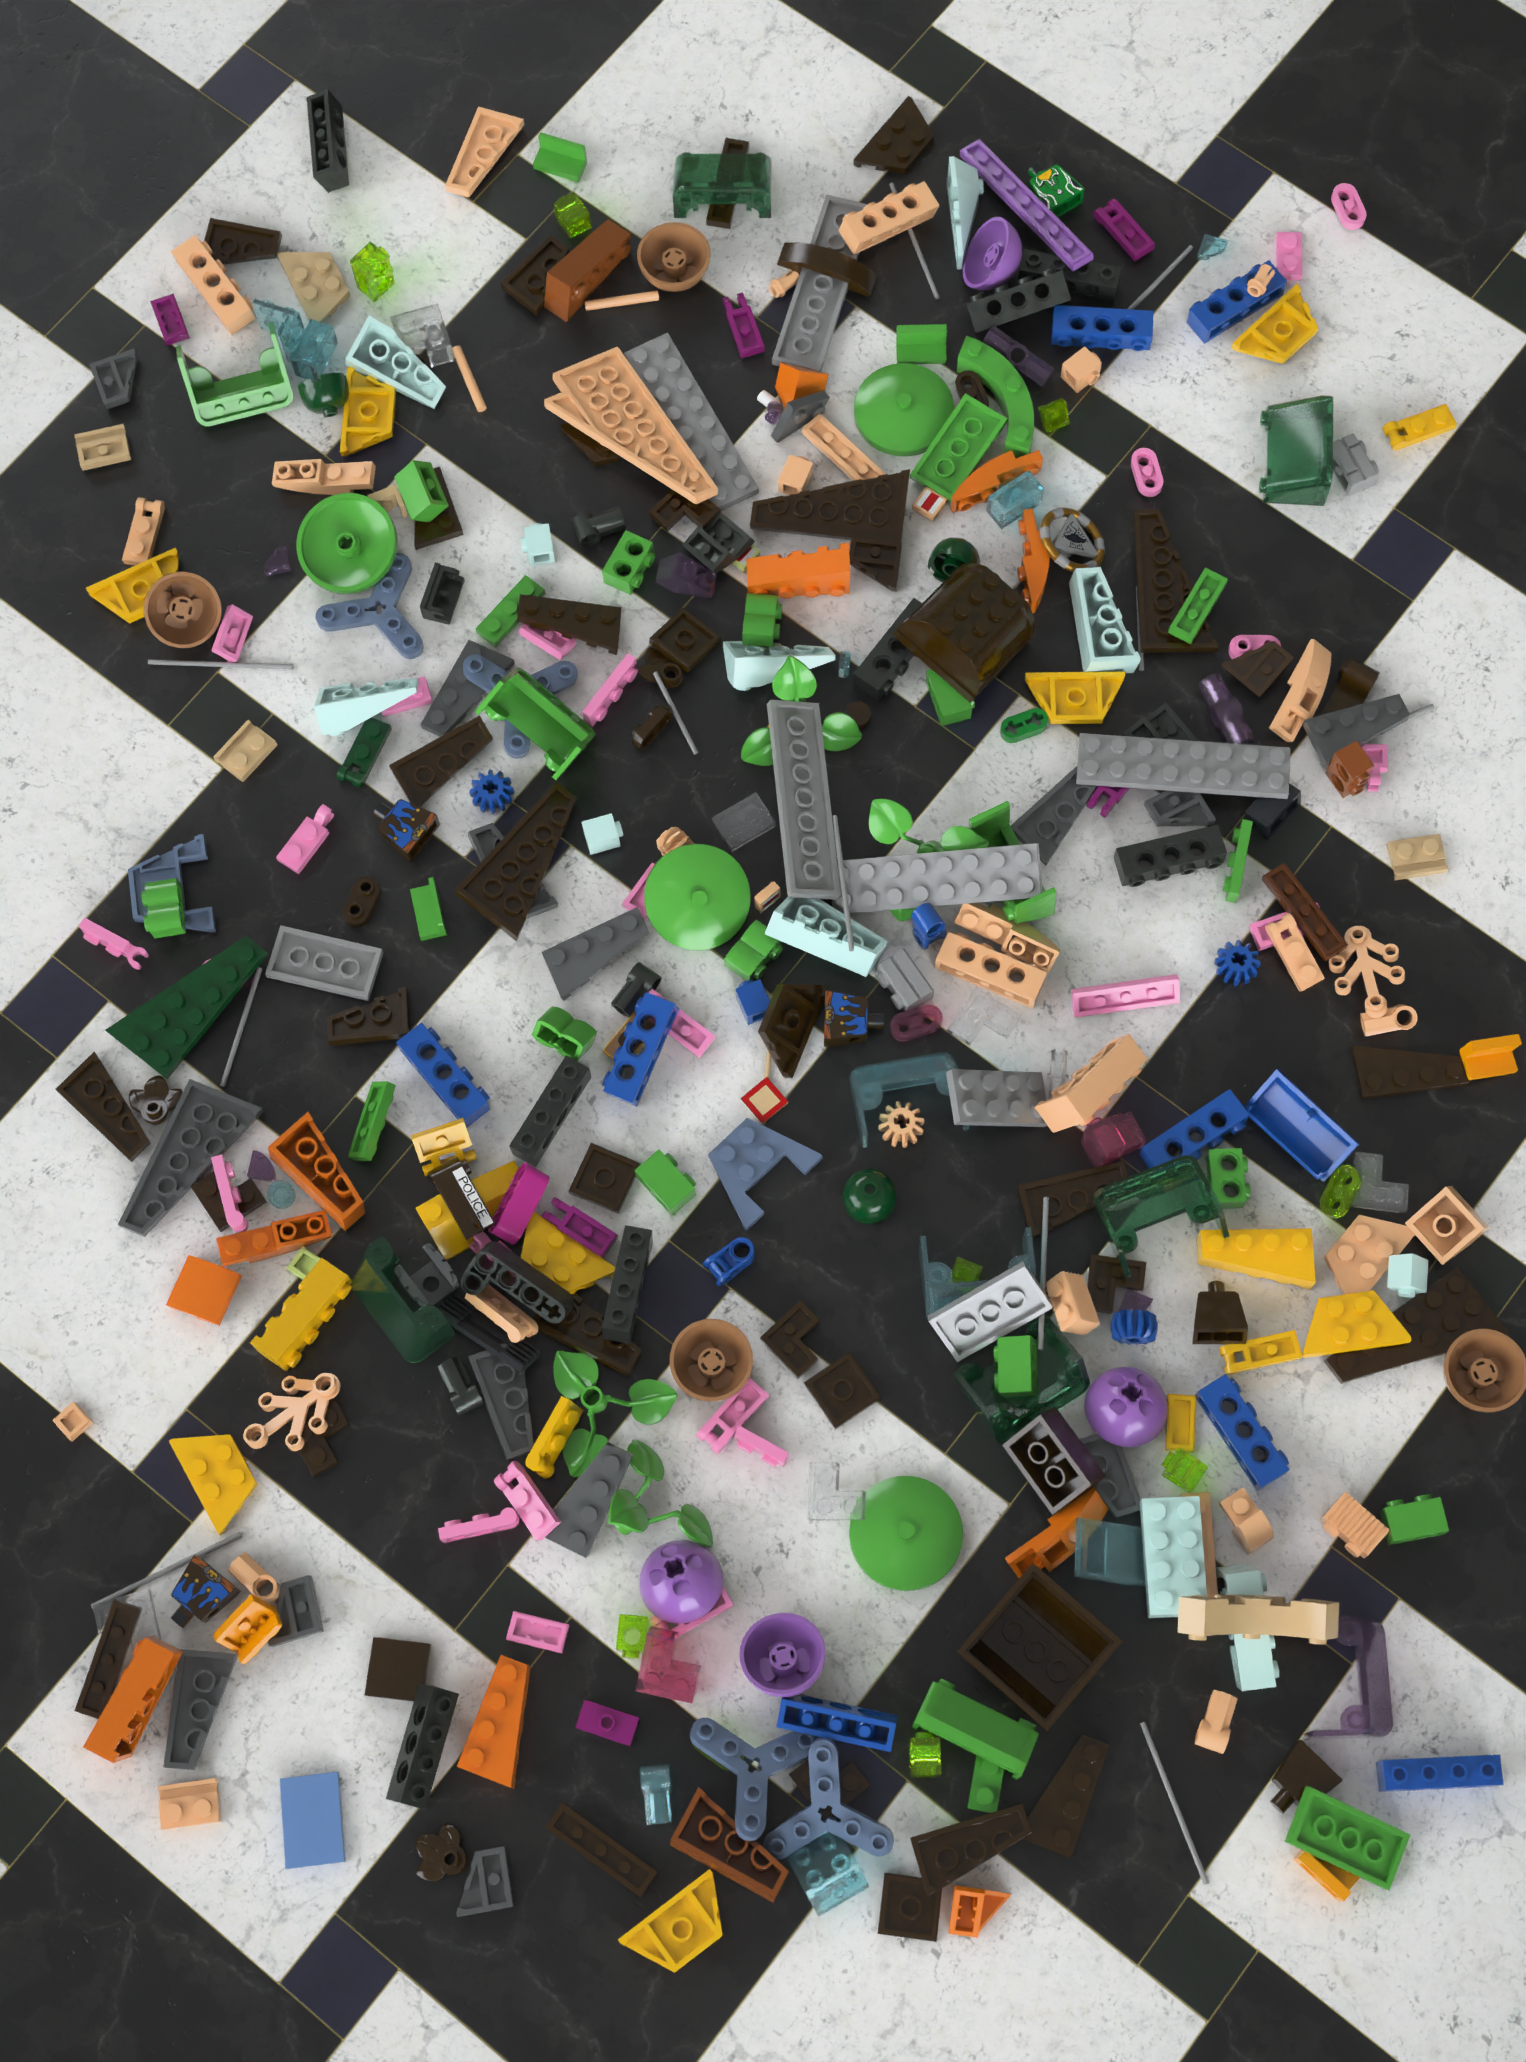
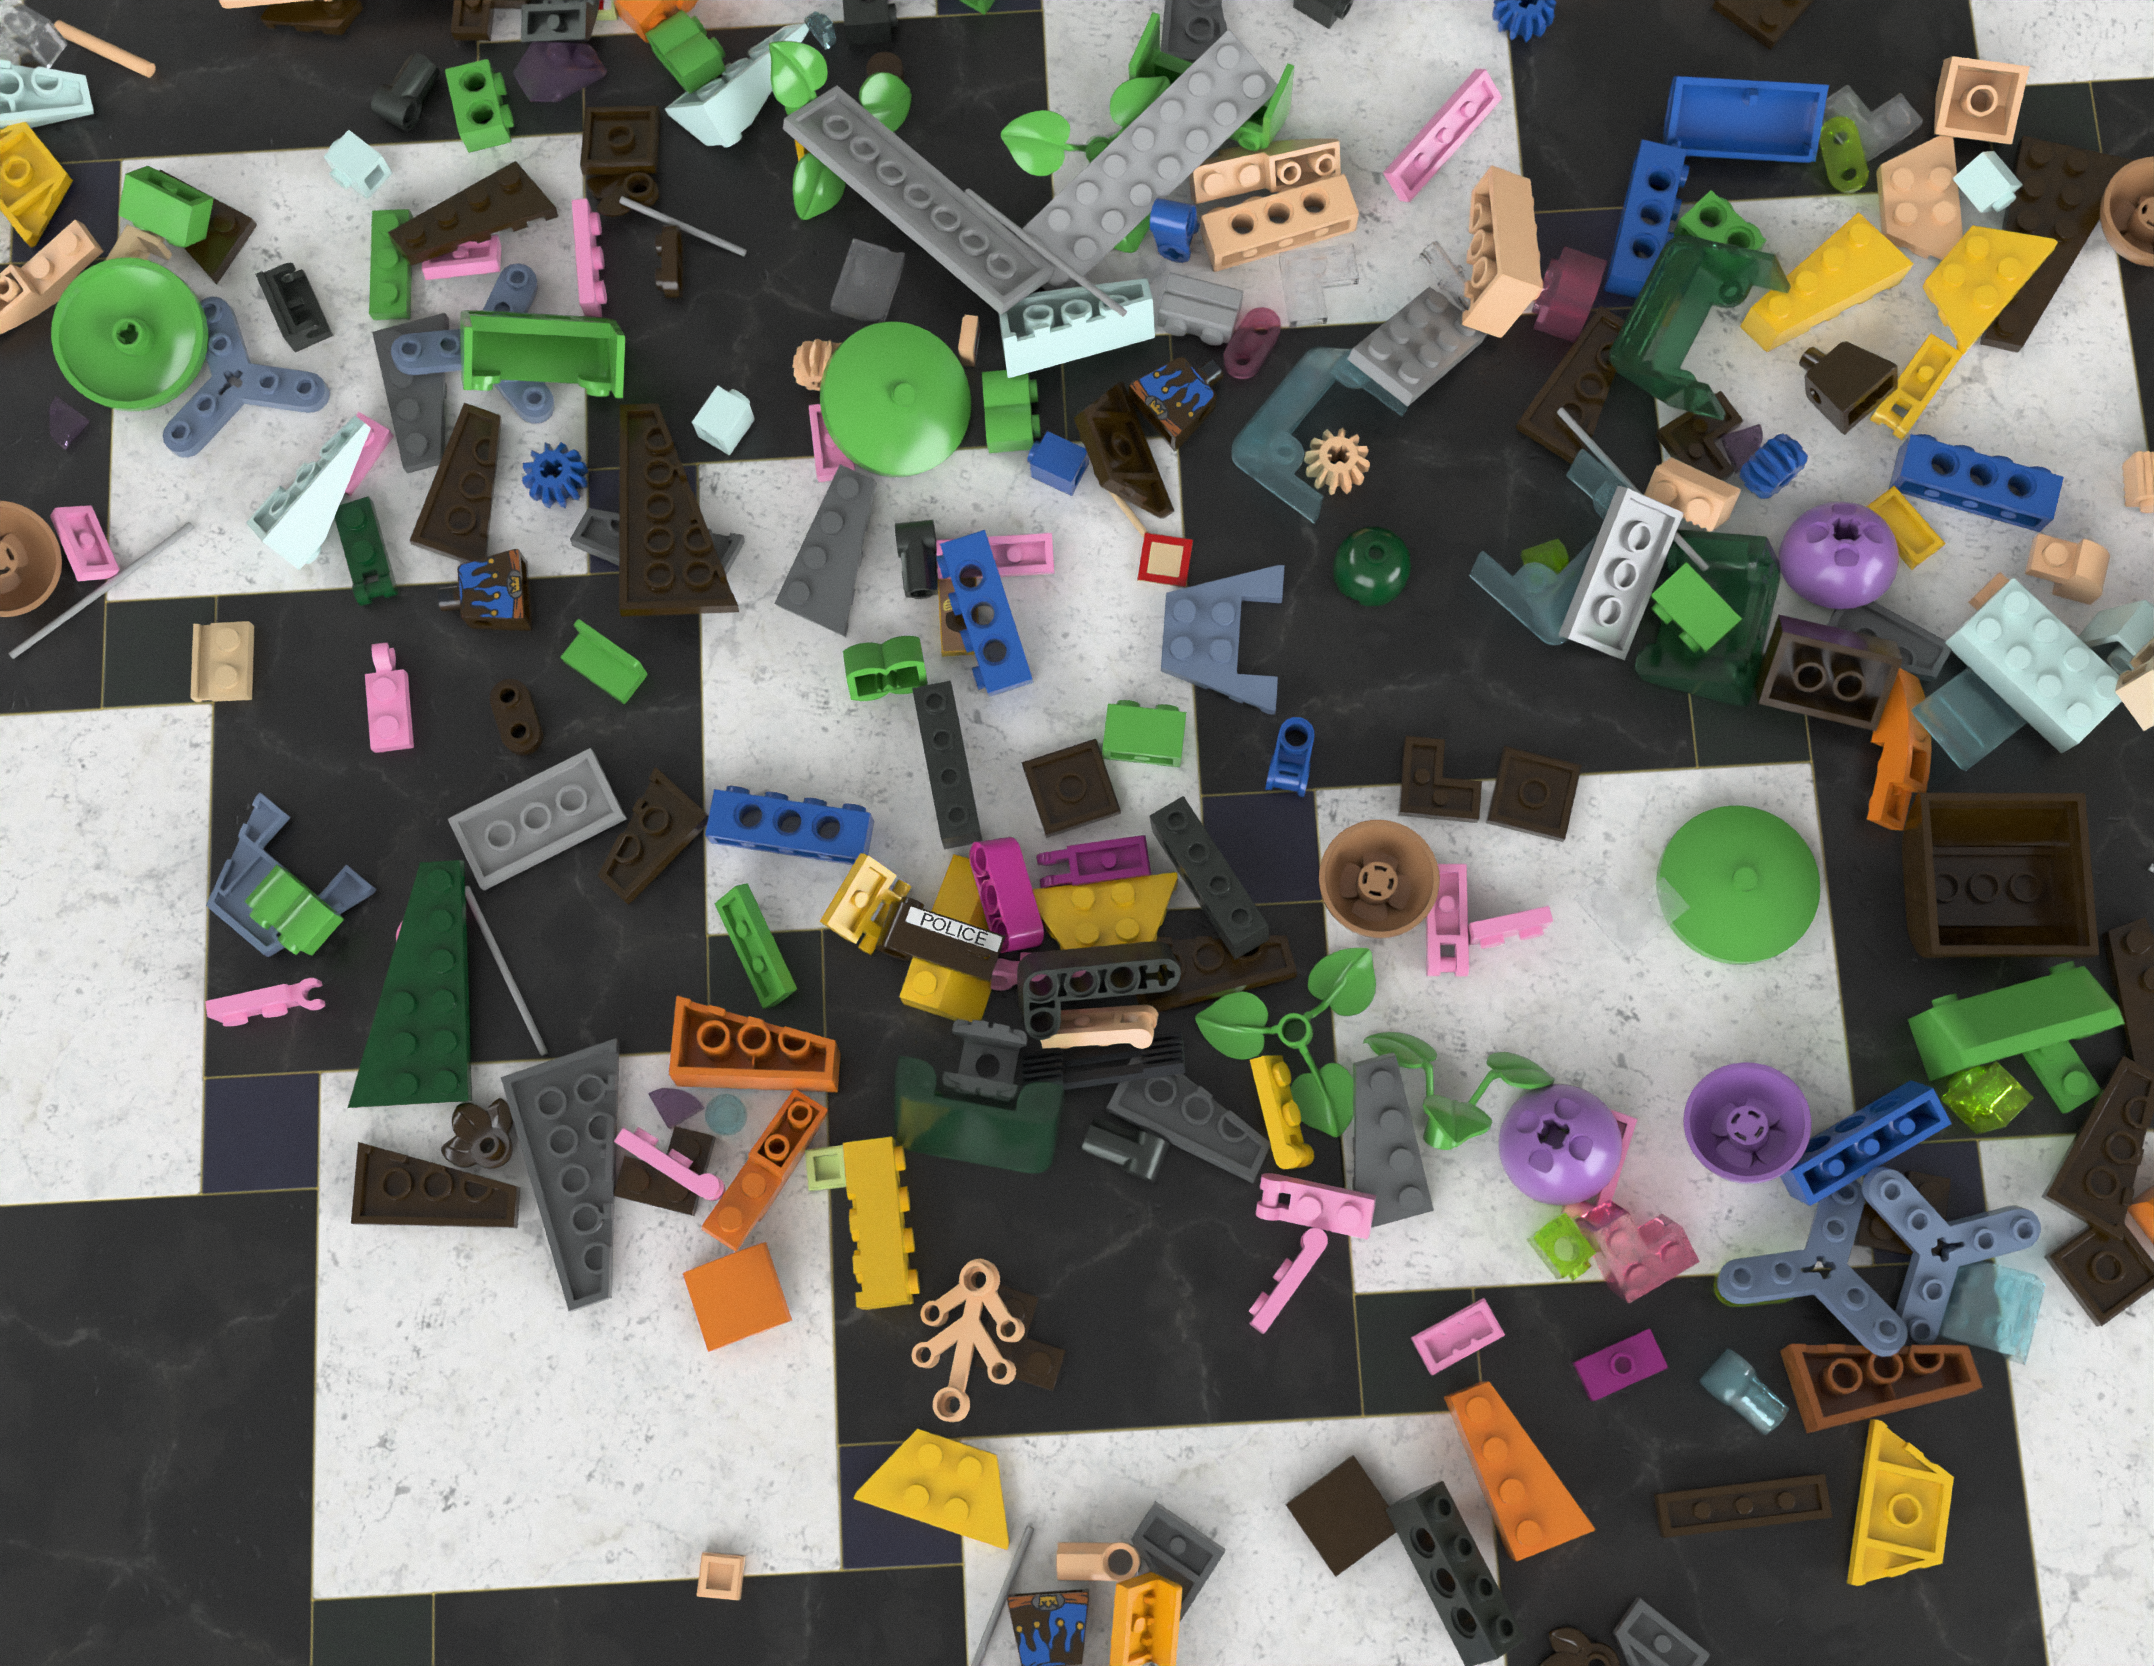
camera: 40 degrees left, 5 degrees up
clear neon green brick [1161,1447,1208,1493] -> none

